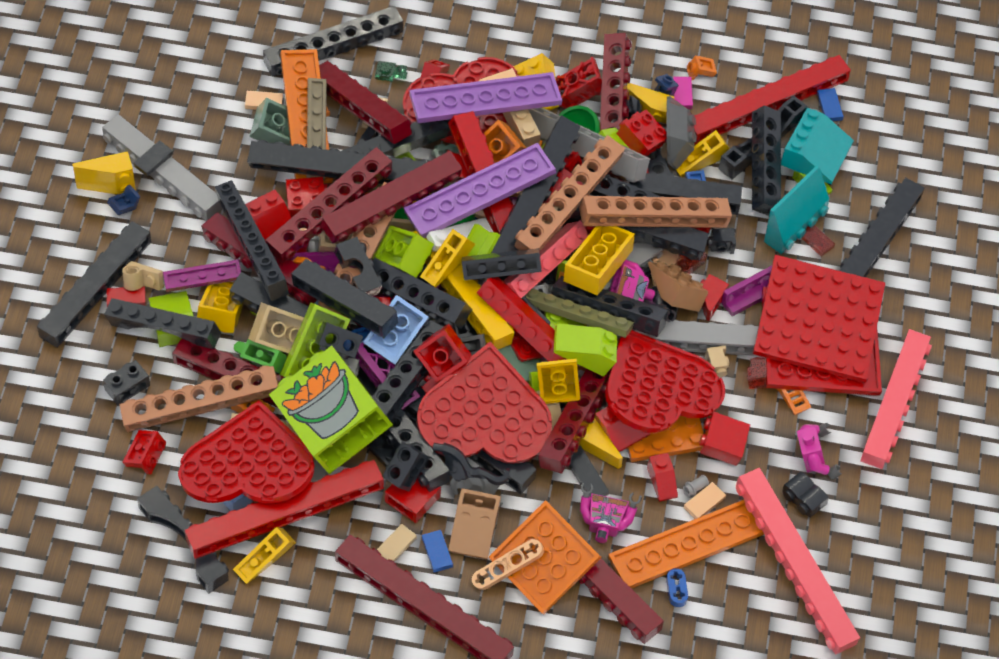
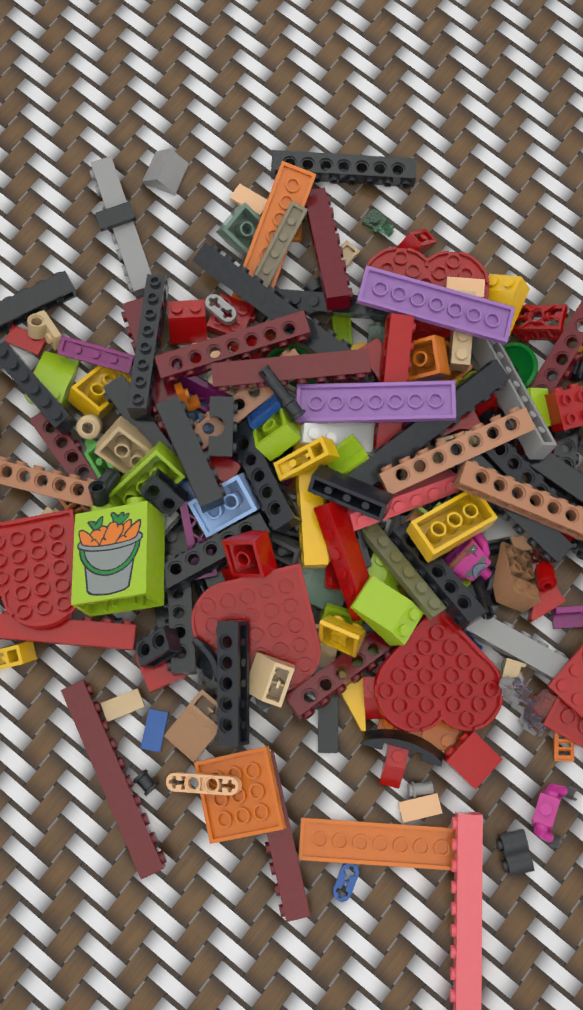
camera: 30 degrees right, 20 degrees up
yellow slope [72,151,136,195] -> none
dark blue bracket [107,185,140,216] -> none
dark pink torso [580,483,642,543] -> none
none -> tan head [76,414,103,440]
none -> black piece [88,468,121,507]
none -> black bush [133,769,159,796]
none -> light grey slope [142,148,189,196]
none -> light grey beam [205,294,237,325]
none -> black brick [216,620,249,747]
none -> blue tile [247,394,281,430]
none -> tan slope [249,652,295,708]
none -> black pin [258,365,306,422]
none -> black slope [362,729,442,766]
none -> piece [499,674,547,737]
none -> red brick [534,561,557,590]

